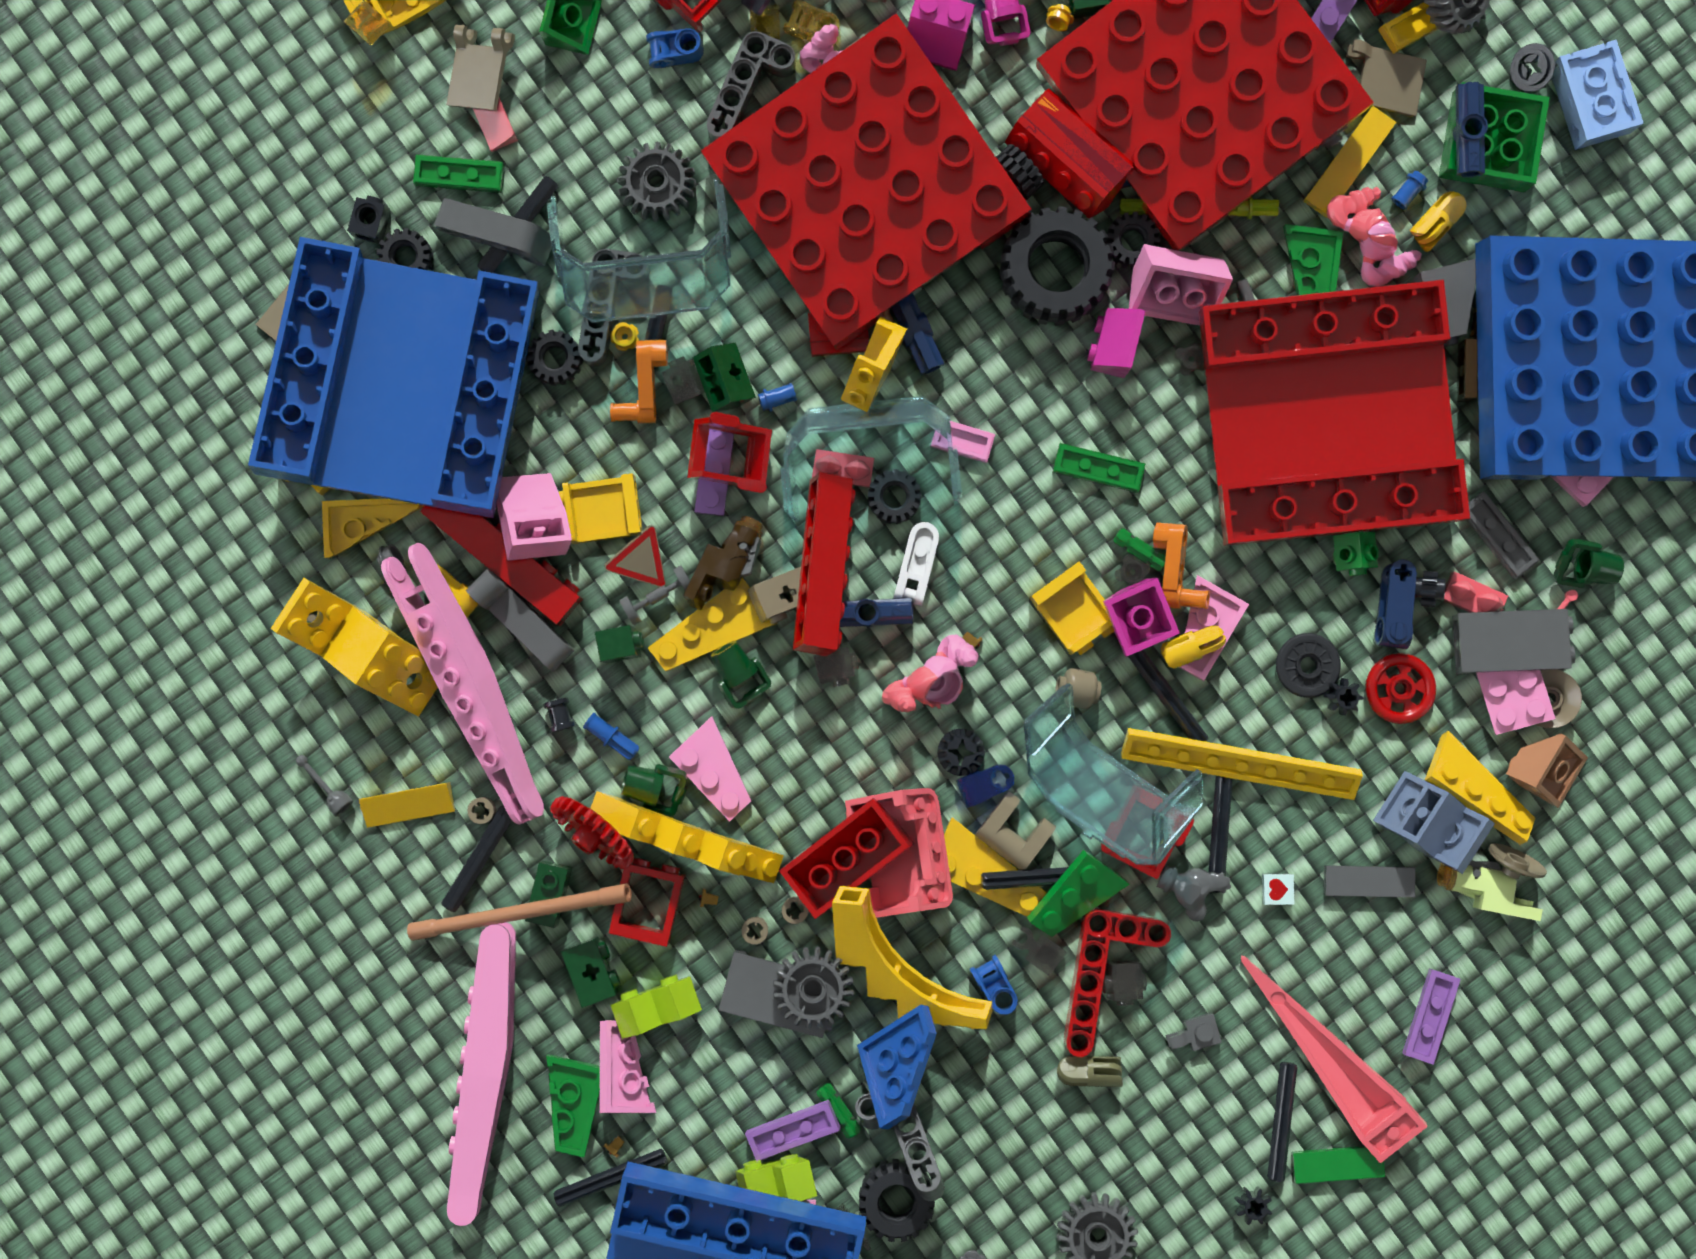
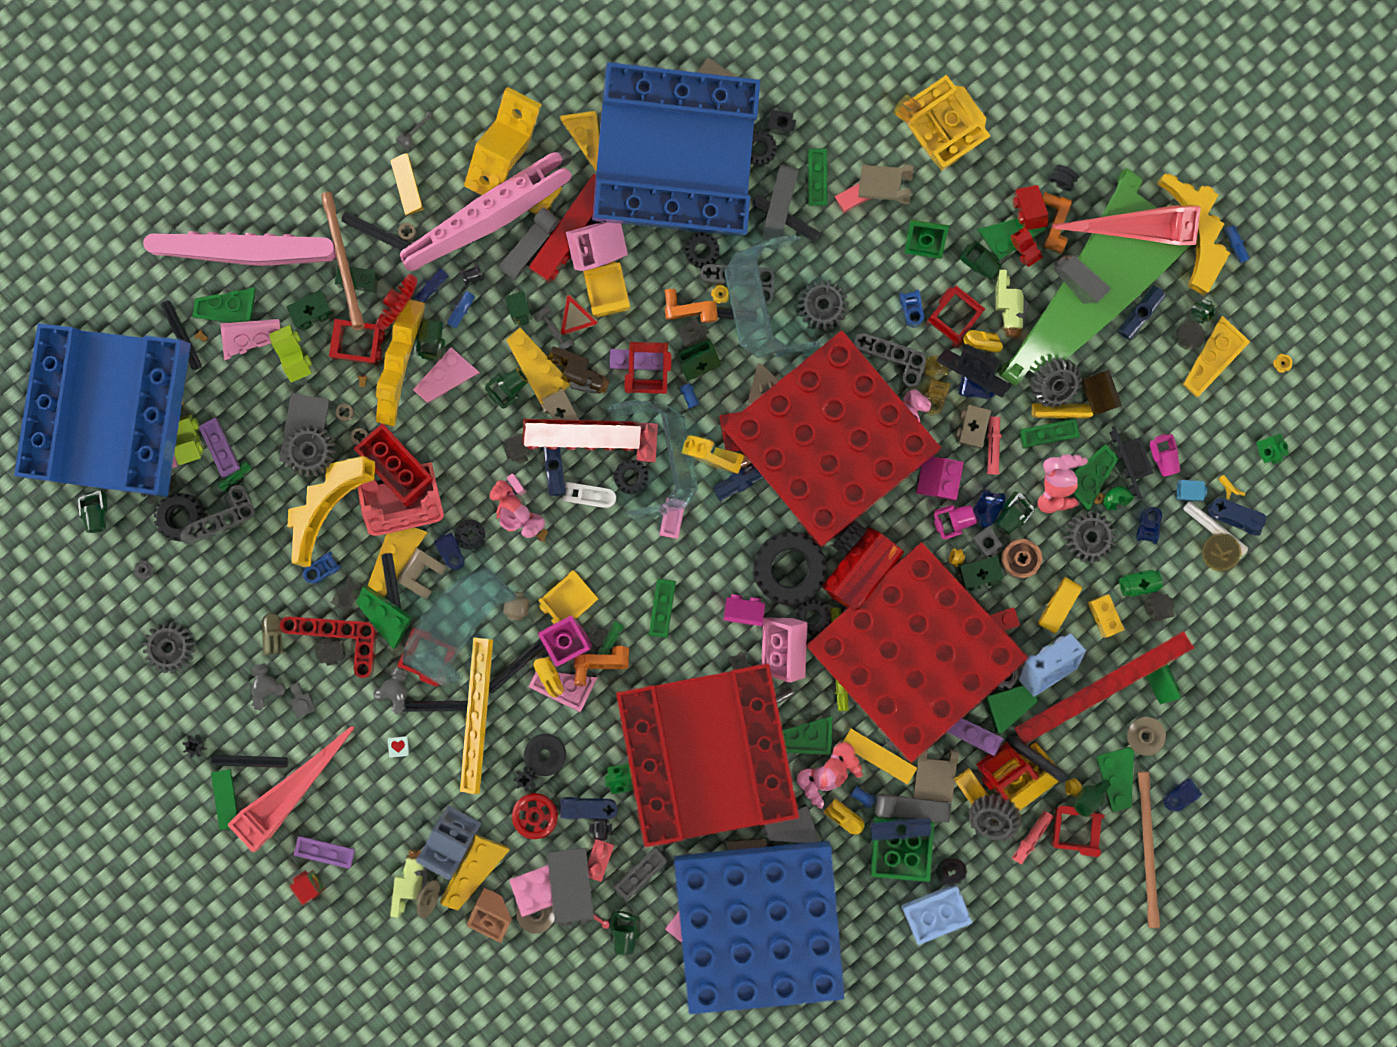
camera: 80 degrees right, 0 degrees up
blue plate [857,1005,937,1130] -> none
dark grey tile [1324,865,1415,897] -> none
none -> dark grey animal [250,663,286,711]
none -> red brick [290,870,326,905]
none -> clear blue pin [414,268,449,303]
none -> bright pink tile [507,473,527,496]
none -> dark tan piece [748,363,779,404]
none -> dark grey beam [875,793,952,823]

